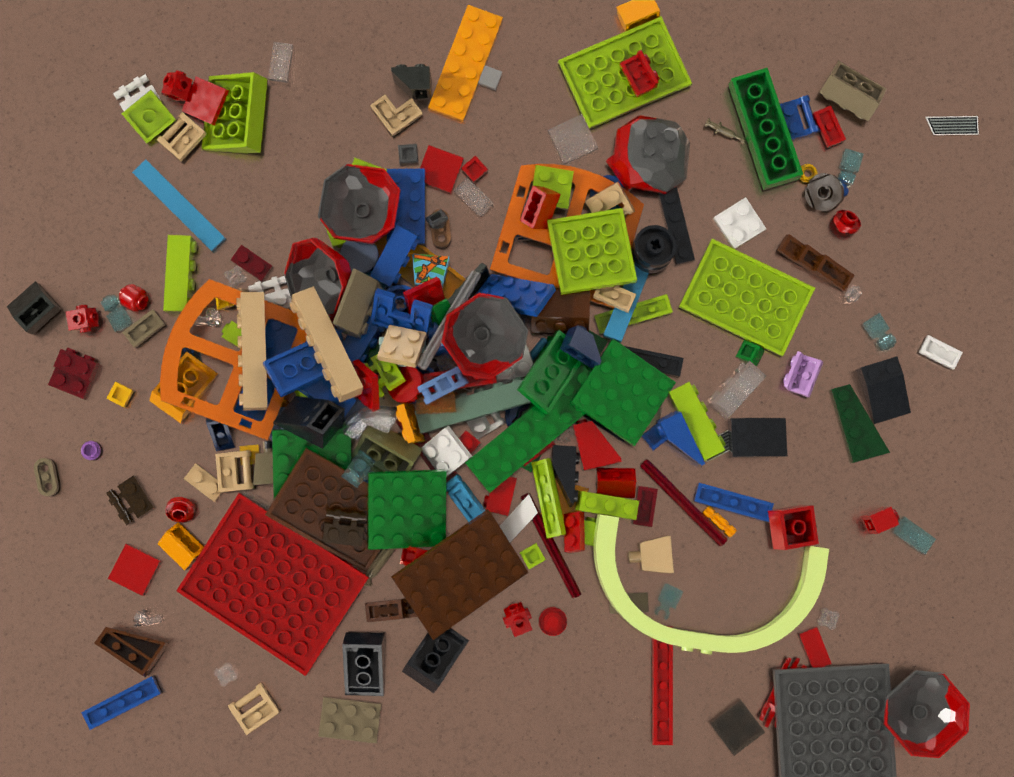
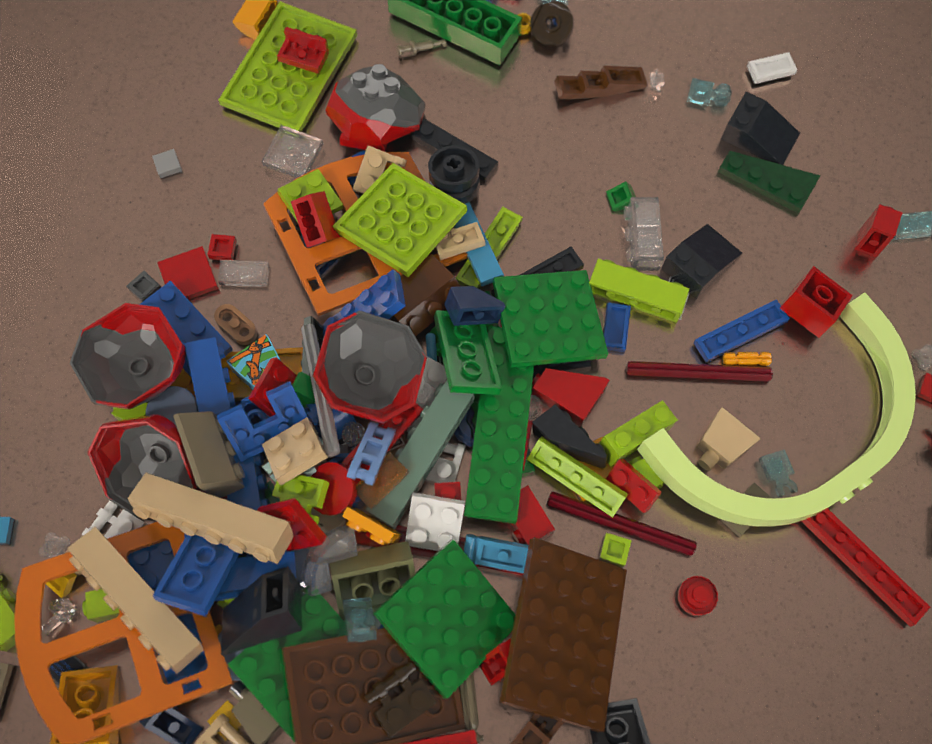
camera: 45 degrees left, 15 degrees down
dark red plate [231,245,273,282] -> none
tan plate [370,95,423,137] -> none
pearl dark grey slope [391,64,432,100] -> none
dark grey slope [425,209,448,229] -> none
light orange plate [428,5,503,122] -> none
white sticker [500,494,538,542] -> none
red brick [503,602,532,637] -> none
red panel [597,468,636,498] -> none
dark red plate [632,486,658,527] -> none
blue slope [656,410,705,465] -> none
lime plate [679,239,815,357] -> none
white plate [713,197,766,249] -> none
lavender bracket [784,351,823,398] -> none
red plate [833,210,861,234] -> none

